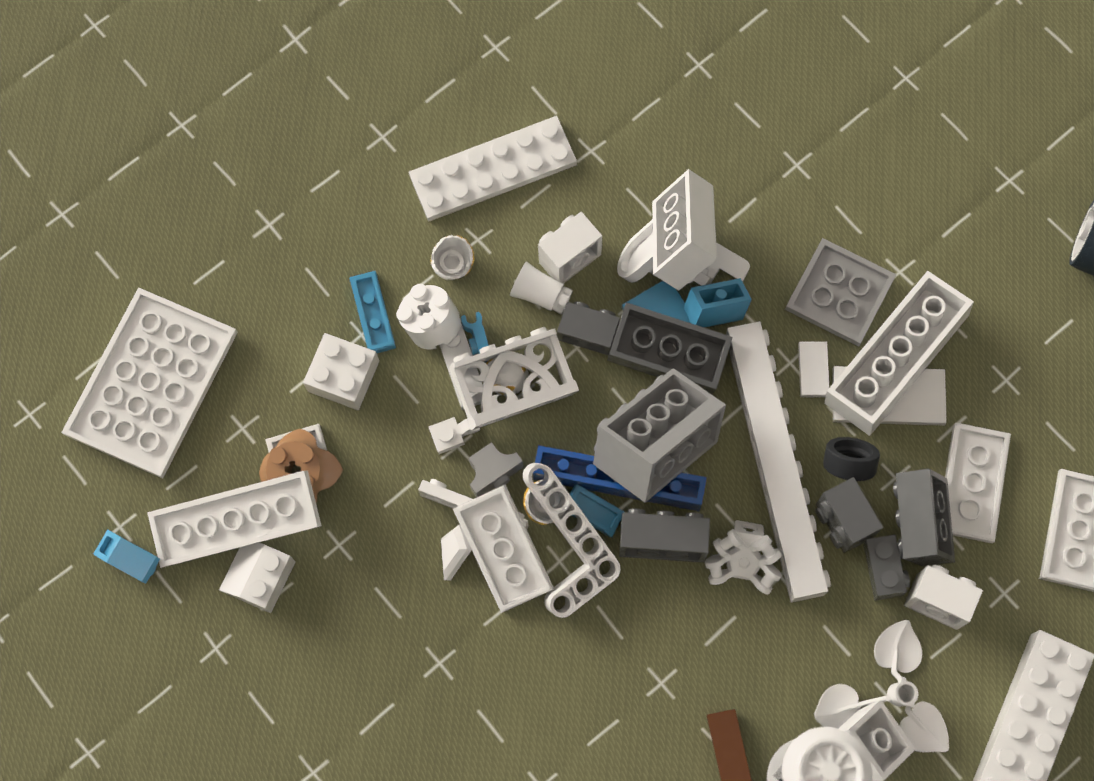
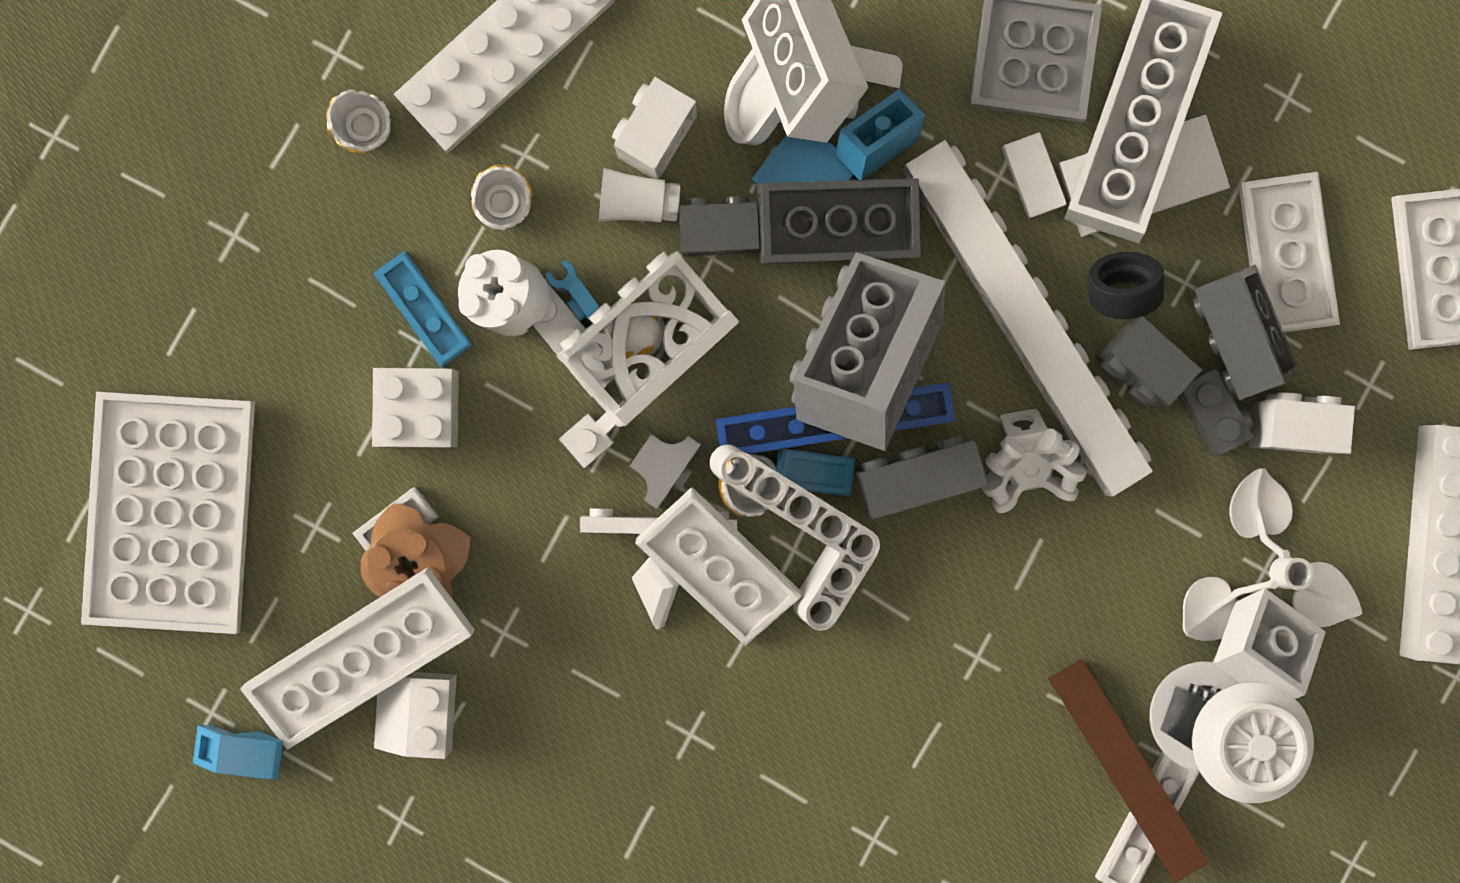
camera: 25 degrees left, 15 degrees up
none -> white hair [326,89,391,153]

